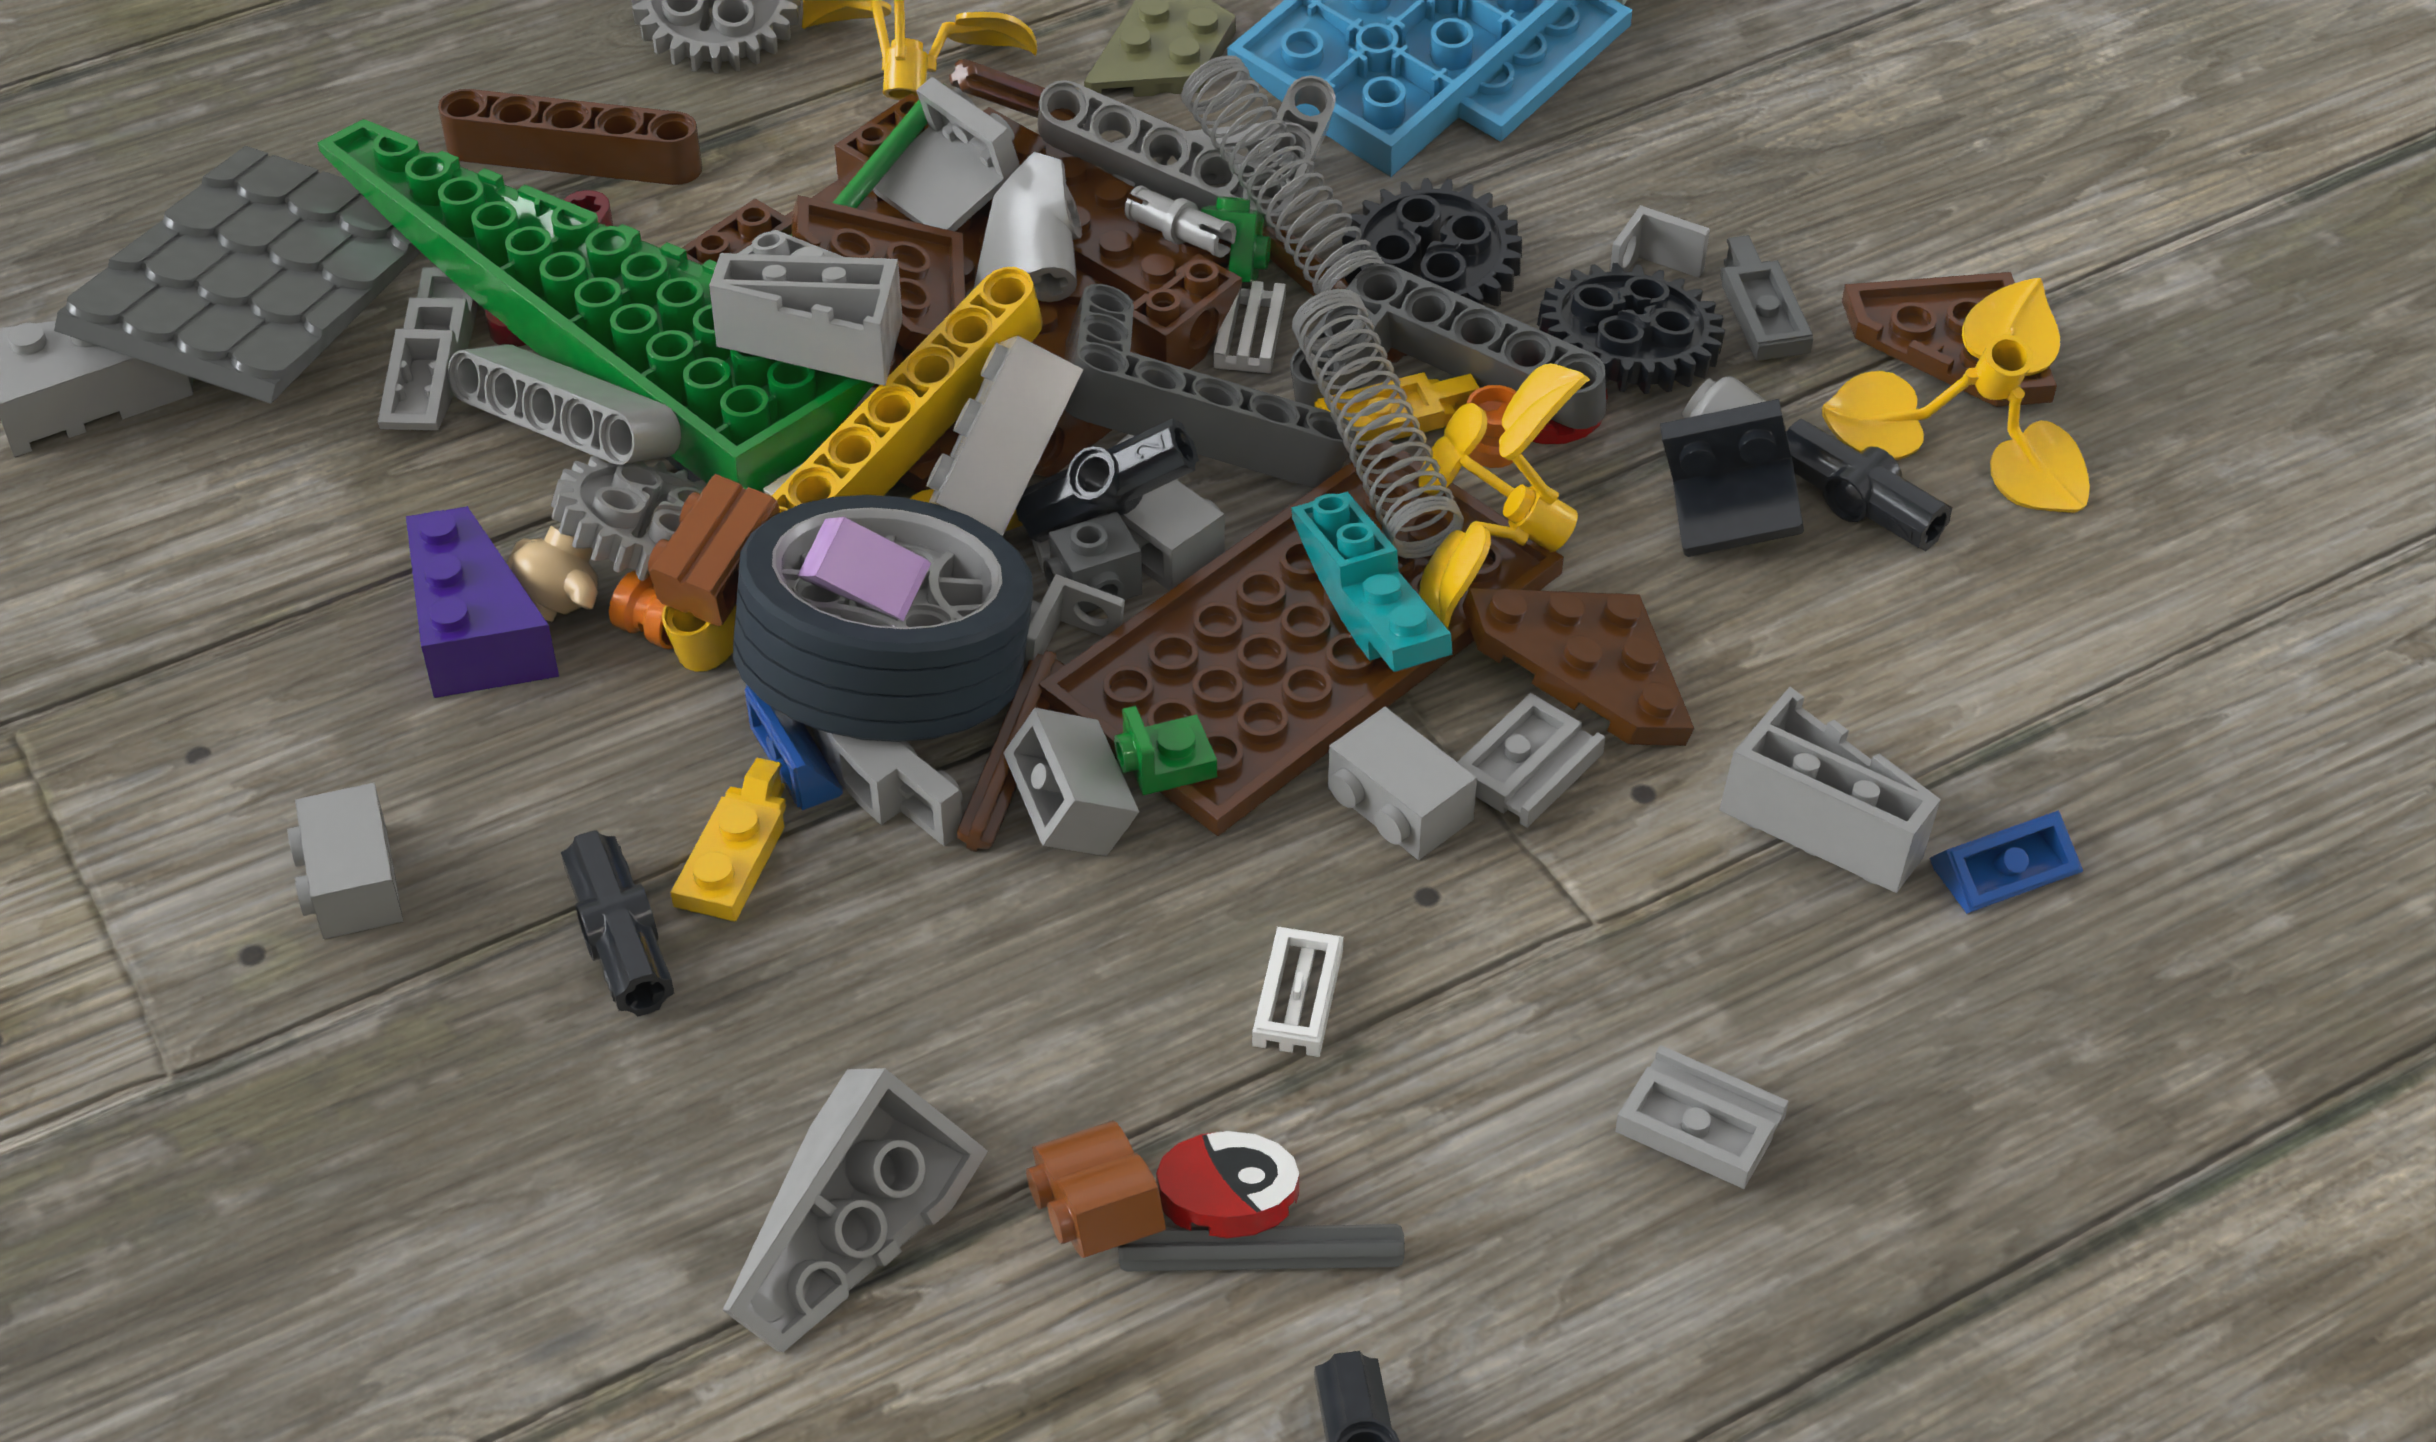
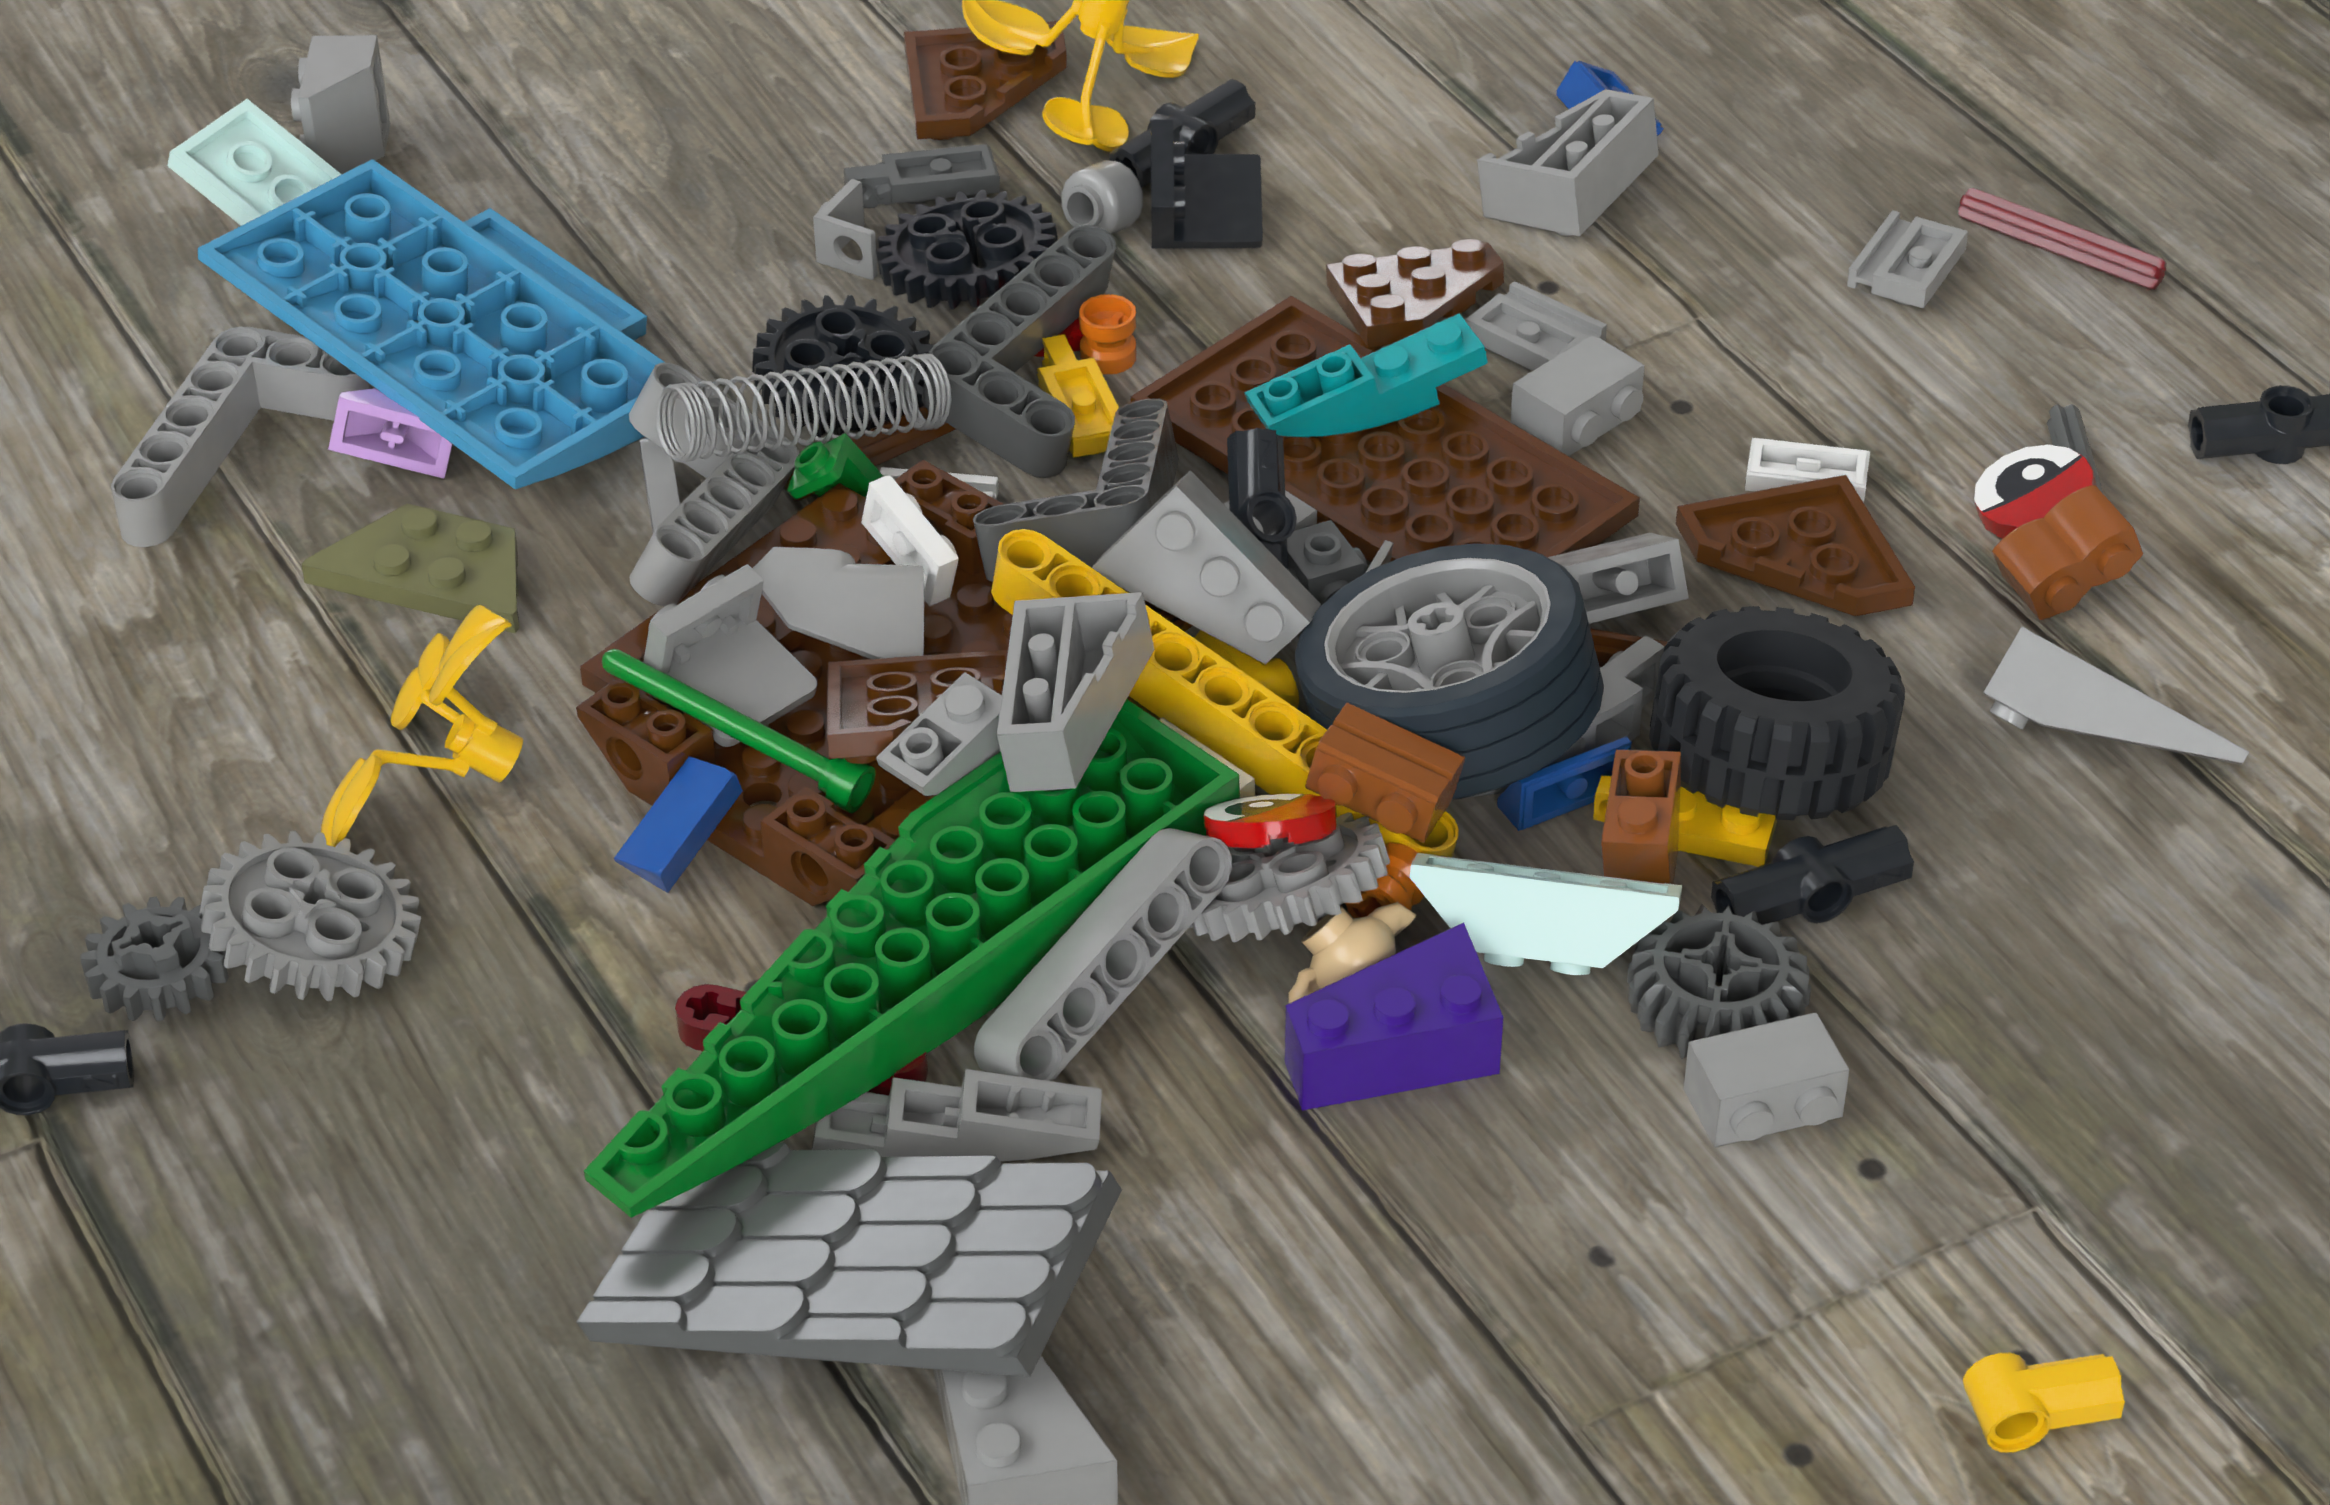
camera: 90 degrees left, 5 degrees down
reddish brown beam [438,89,702,185] -> none
lavender slope [797,517,931,621] -> none
reddish brown axle [949,59,1076,121] -> none
green bracket [1114,706,1217,796] -> none
light grey pin [1125,185,1236,258] -> none
light grey piece [1292,289,1464,559] -> none
yellow plant [1418,363,1590,629] -> none
none -> blue slope [614,756,743,893]
none -> white plate [861,474,959,606]
none -> red tile [1204,794,1337,848]
none -> light aqua wedge [1410,853,1682,975]
none -> dark orange slope [1601,749,1681,884]
none -> dark grey gear [1627,904,1811,1059]
none -> black tyre [1649,606,1905,820]
none -> reddish brown plate [1676,475,1915,616]
none -> axle [1958,188,2167,290]

